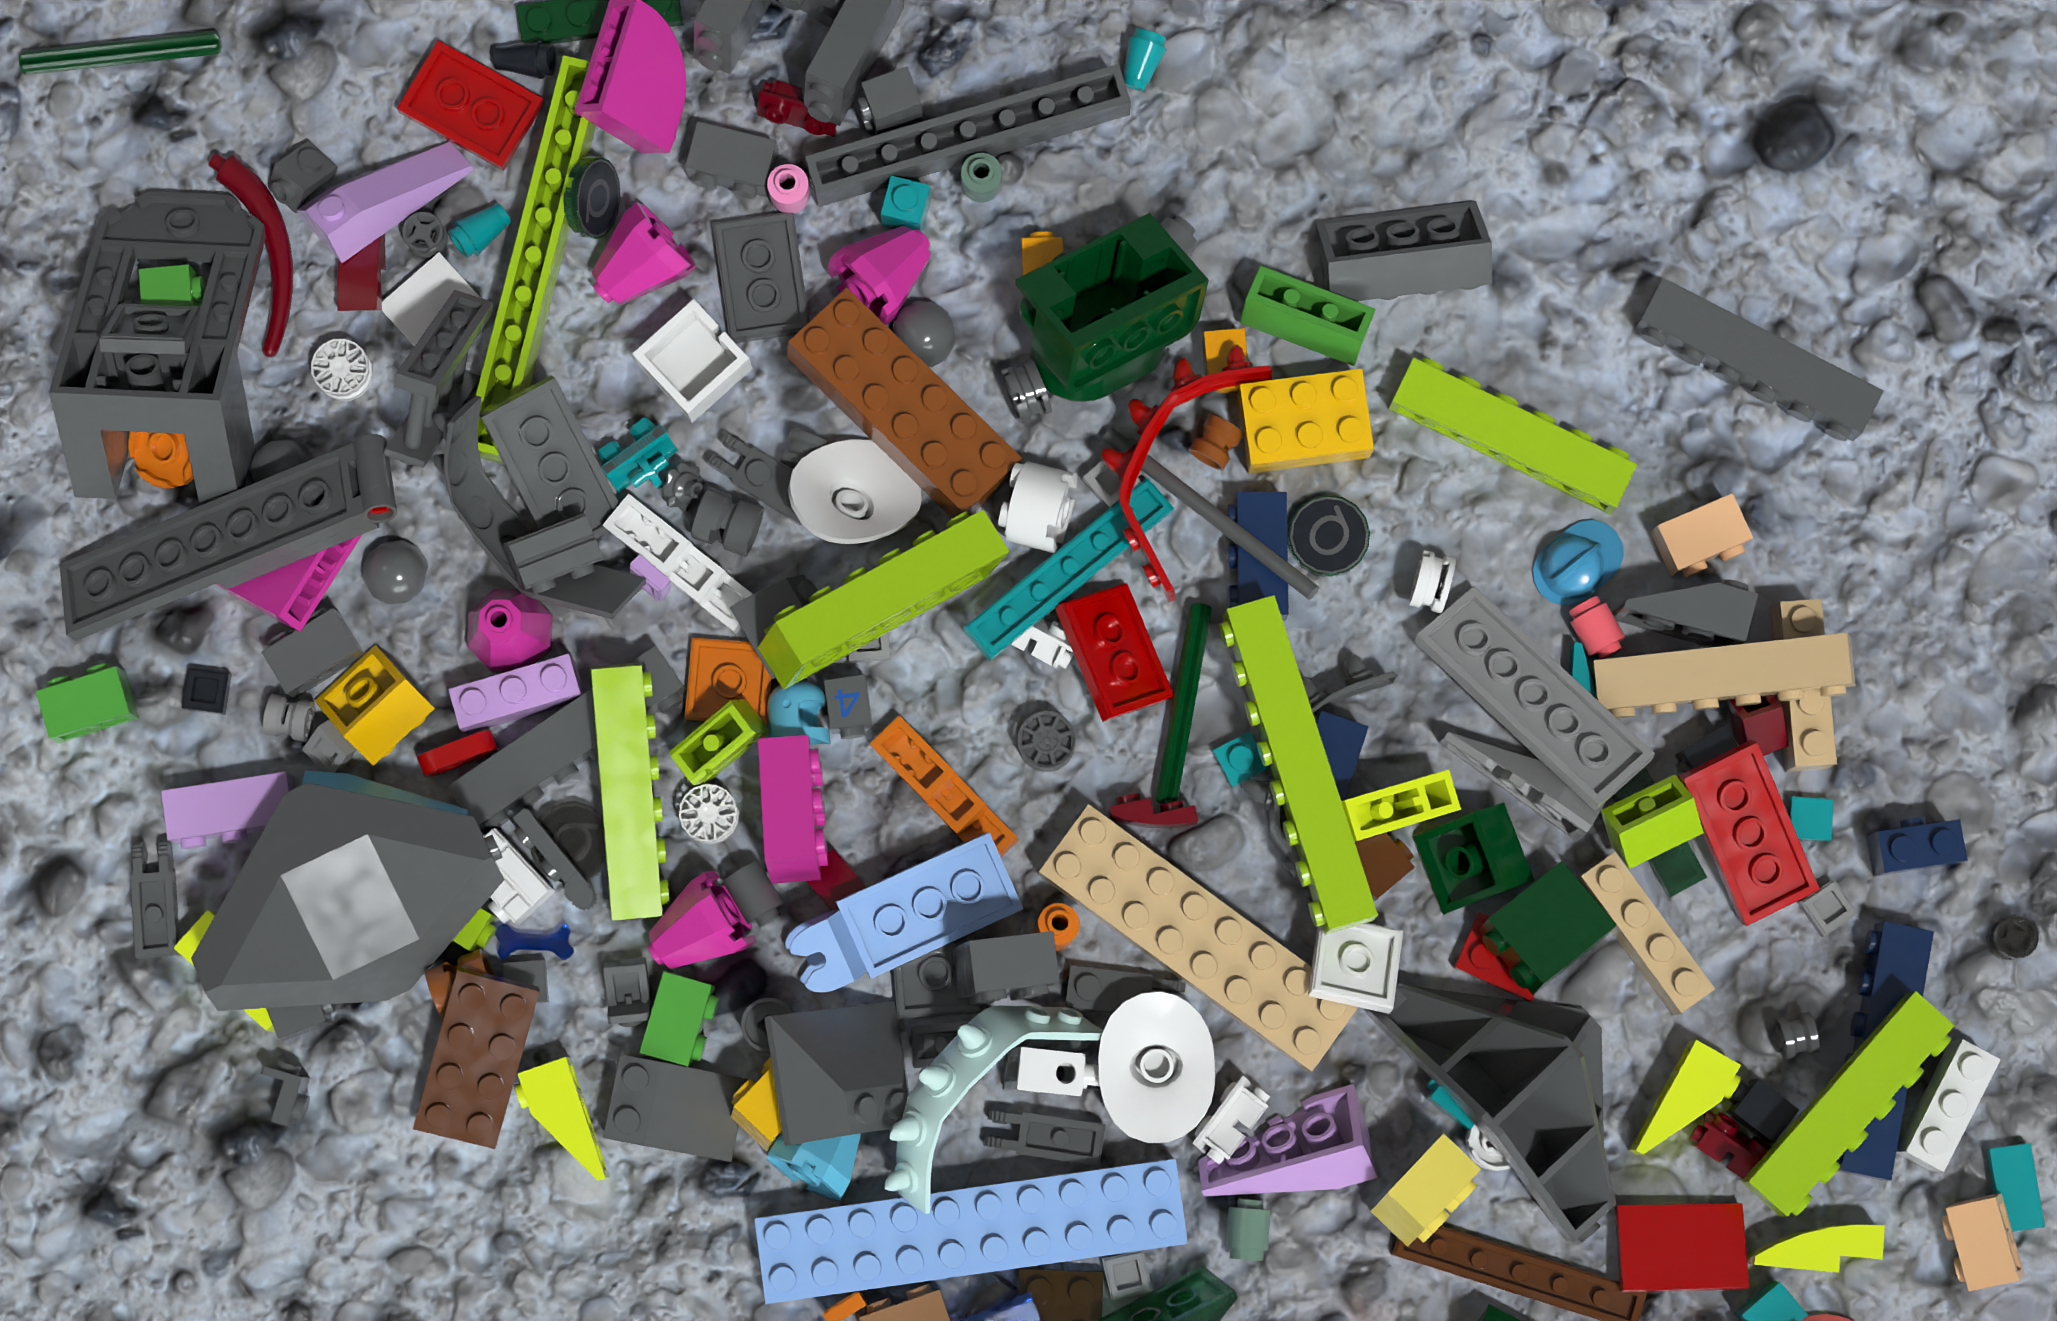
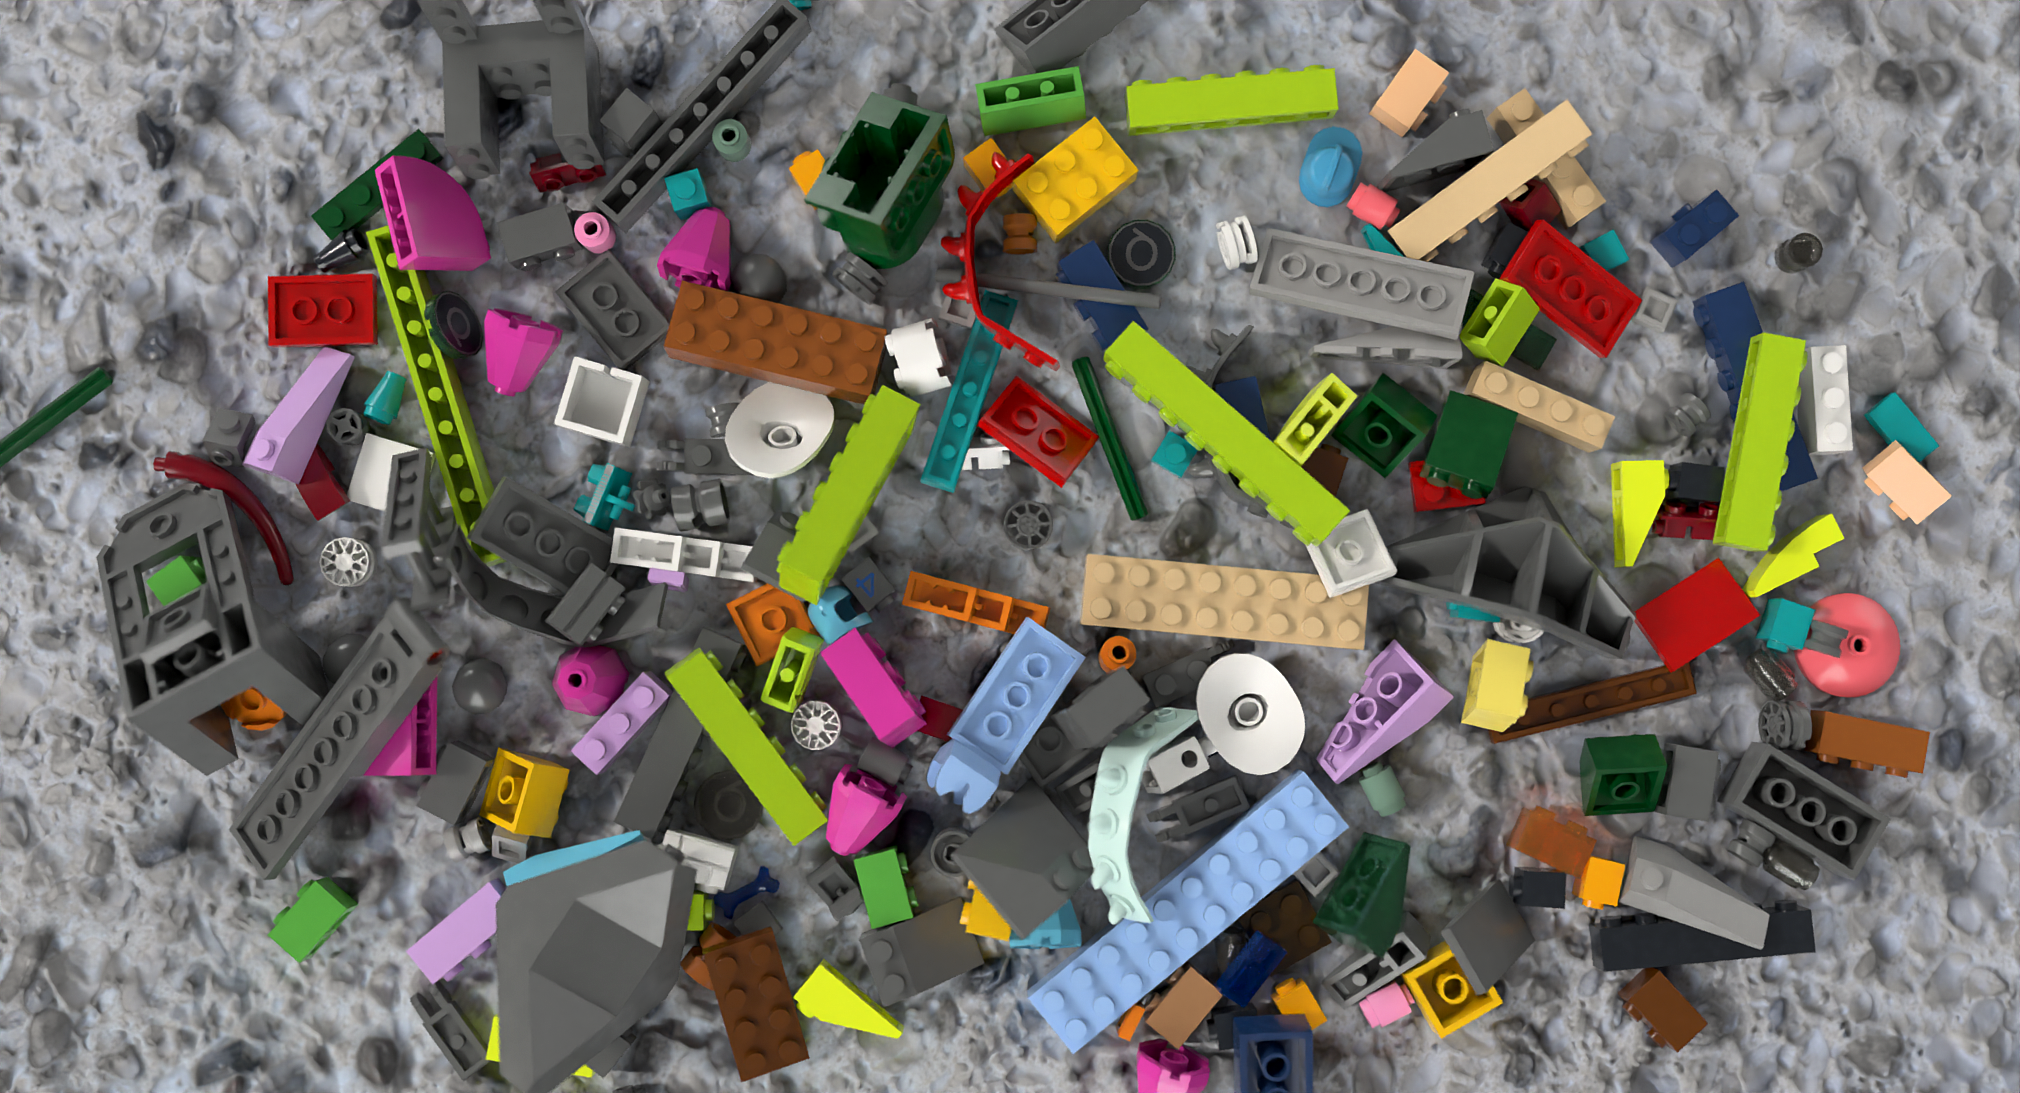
camera: 35 degrees left, 5 degrees up
black tile [182,668,232,715] -> none
red beam [417,730,498,778] -> none
dark grey hinge [513,809,598,911] -> none
dark red slope [1108,793,1198,829] -> none
white hinge [1193,1076,1270,1165] -> none

